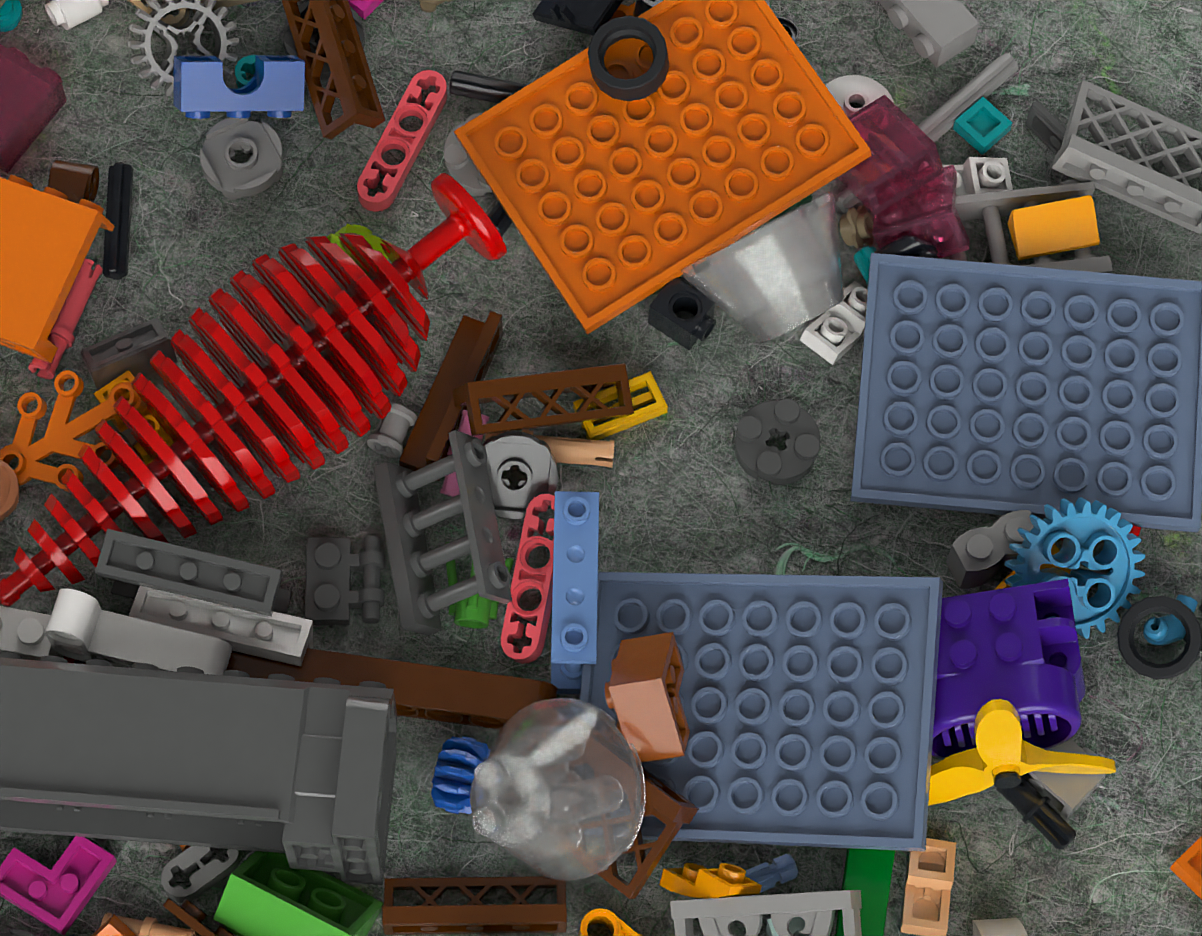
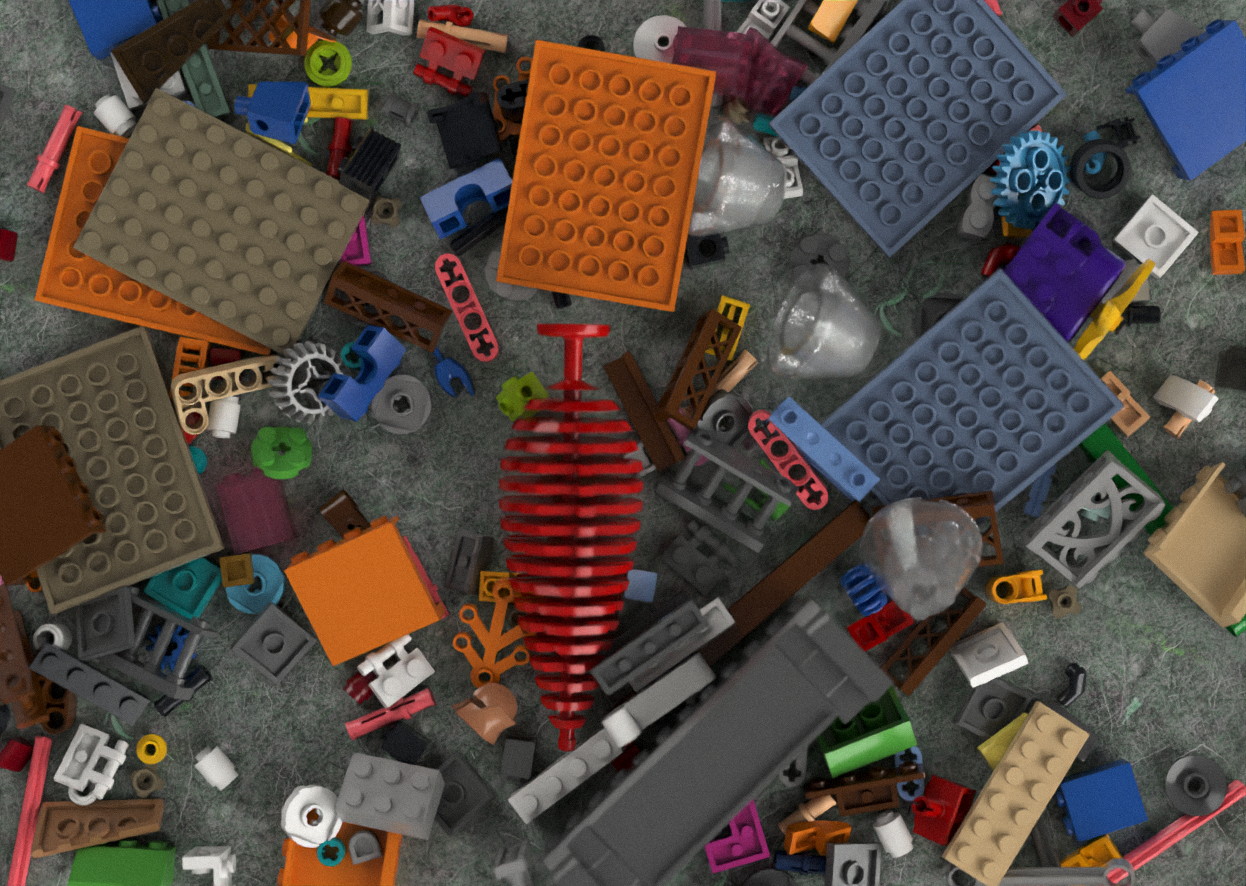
camera: 45 degrees left, 20 degrees up
black axle [103,162,133,280] -> none
black tyre [588,16,669,101] -> none
dark orange brick [605,632,690,764] -> none
light orange slope [659,863,762,899] -> none
black arm [874,235,939,259] -> none
none -> bright green plate [251,427,312,479]
none -> blue arch [419,158,512,240]
none -> blue hand [433,347,475,398]
none -> light blue slope [623,569,658,603]
none -> clear cone [767,263,880,379]
none -> red slope [846,595,915,652]
none -> white plate [1112,194,1199,279]

